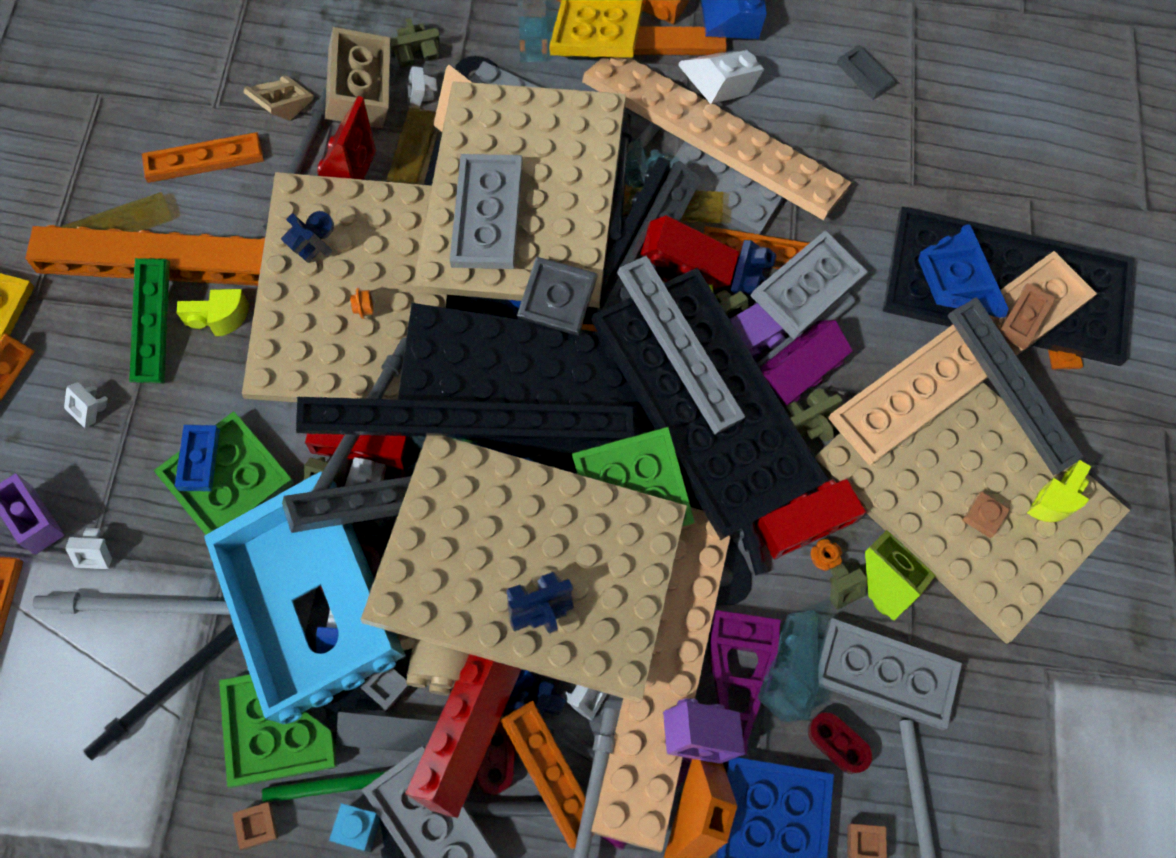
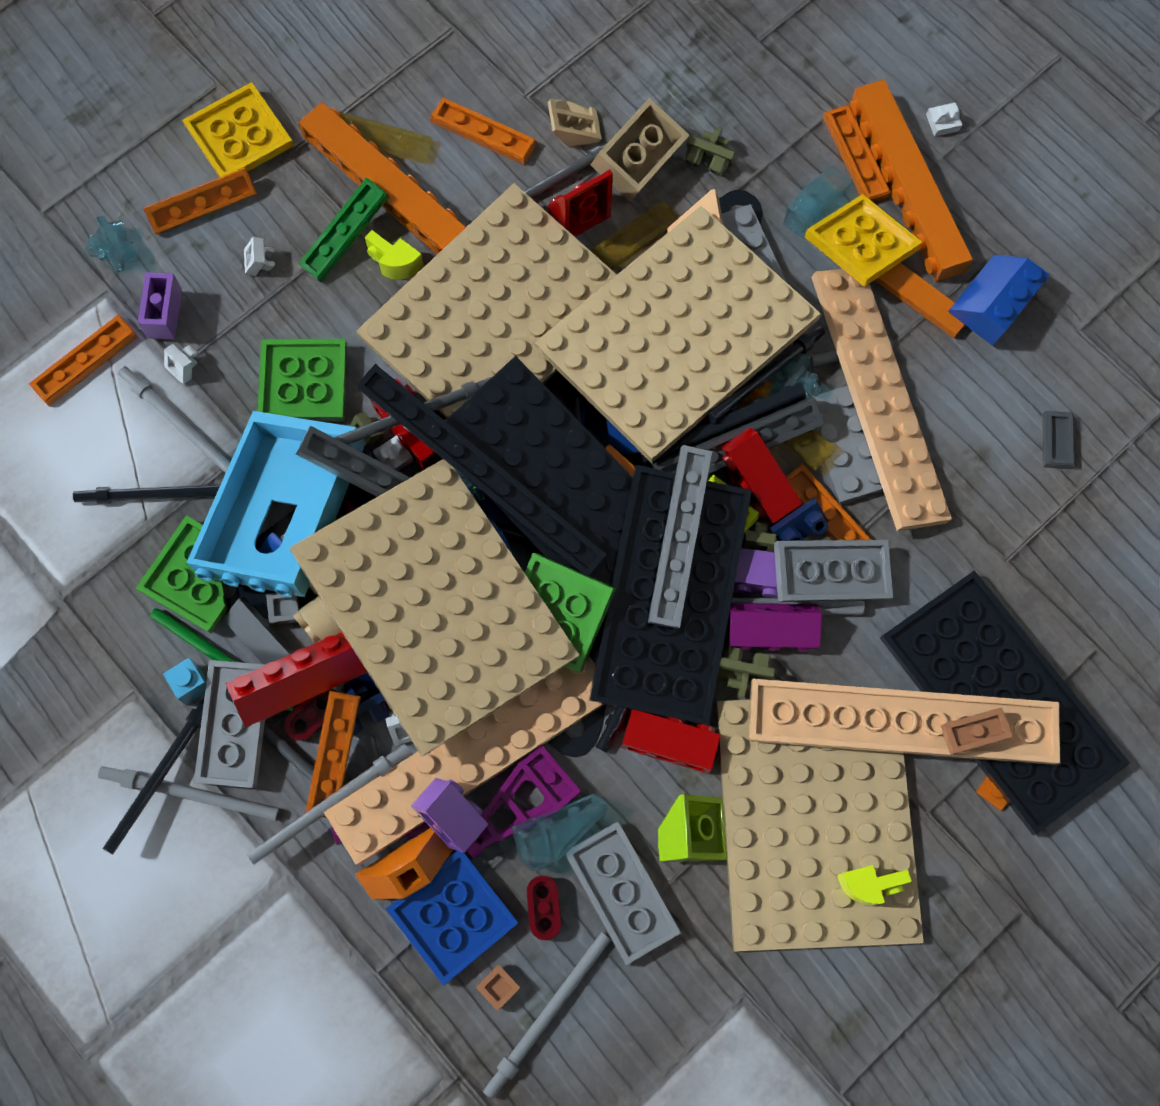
camera: 45 degrees right, 5 degrees up
blue plate [175,425,220,491] -> none
nougat plate [232,802,279,850] -> none
dark blue hips [281,211,334,263] -> none
orange plate [350,288,374,319] -> none
white tile [406,66,437,109] -> none
light grey plate [450,154,523,269] -> none
dark blue hips [507,572,574,634] -> none
flat silver tile [517,256,598,336] -> none
white slope [678,50,764,104] -> none
orange plate [810,539,843,571] -> none
olive tile [830,564,867,610] -> none
blue wing [918,224,1009,318] -> none
dark grey plate [947,297,1084,475] -> none
nougat plate [962,491,1010,538] -> none

